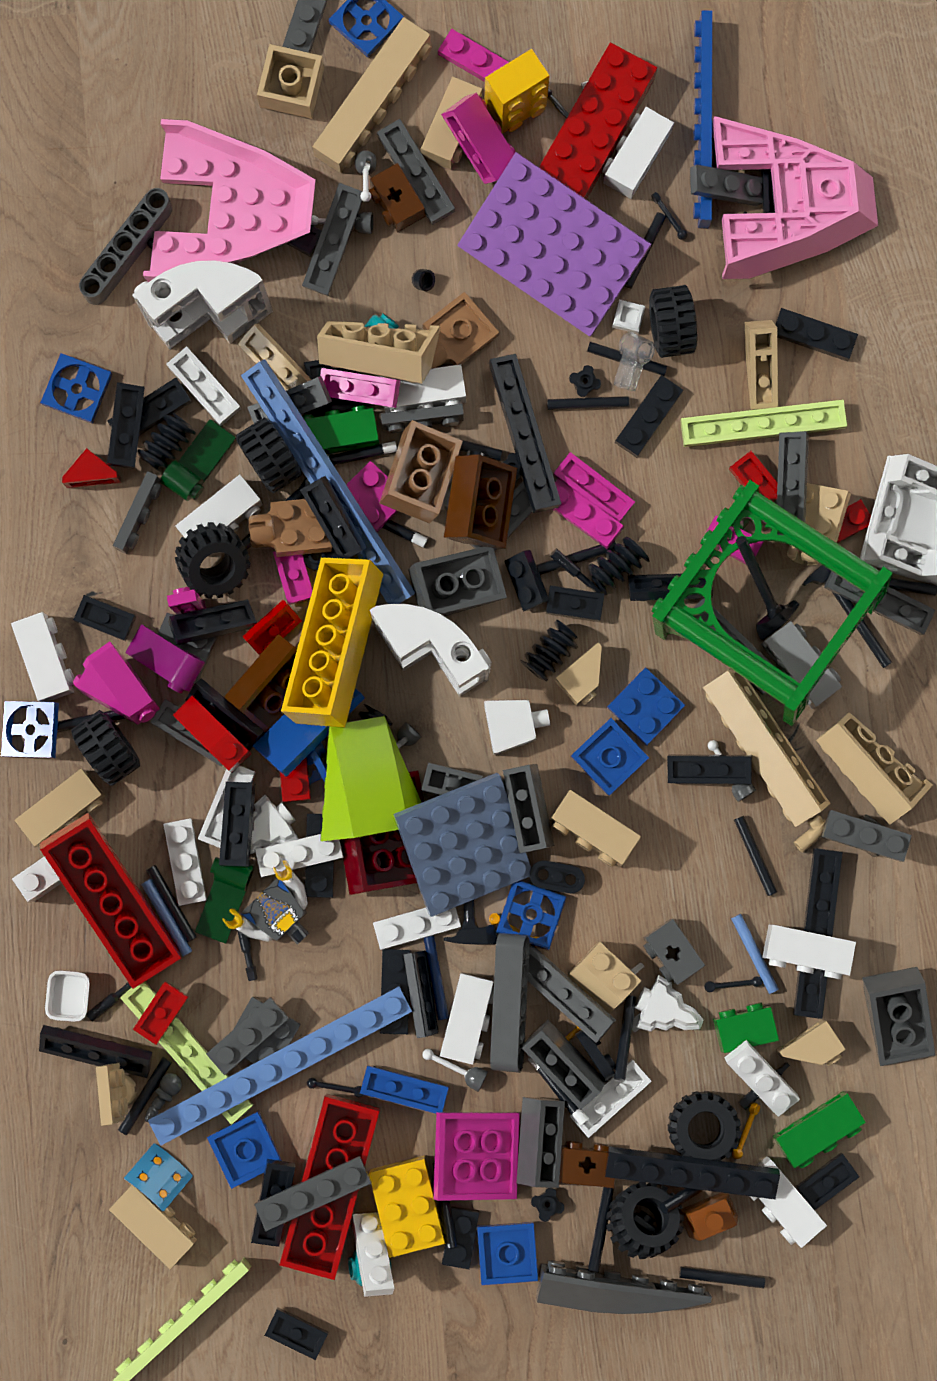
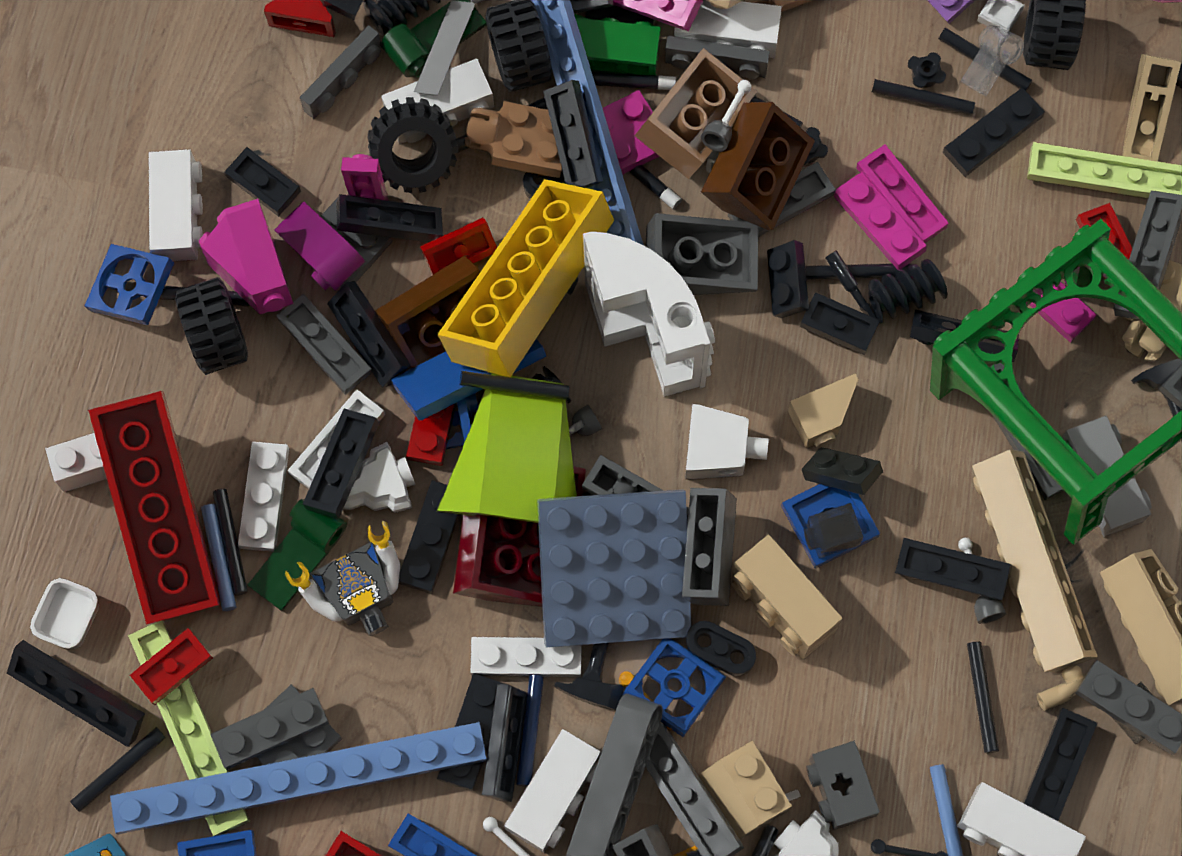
camera: 20 degrees right, 10 degrees down
tan brick [14,768,106,847] -> none
black piece [86,982,132,1022] -> none
tan plate [96,1063,137,1126] -> none
dark grey bar [145,1073,182,1122] -> none
red slope [173,696,252,773] -> none
black piece [237,930,257,981] -> none
white plate [255,834,344,877] -> none
dark pink plate [273,551,313,606] -> none
black hinge [307,1078,363,1097] -> none
black plate [488,354,561,513] -> none
black piece [520,620,578,682] -> none
blue plate [607,667,685,746] -> none
black piece [736,536,799,640] -> none
none -> light grey sticker [414,0,475,95]
none -> black bar [459,371,570,400]
none -> dark grey hinge [701,80,751,151]
none -> pearl dark grey plate [801,447,883,495]
none -> clear smoke brick [803,503,863,558]

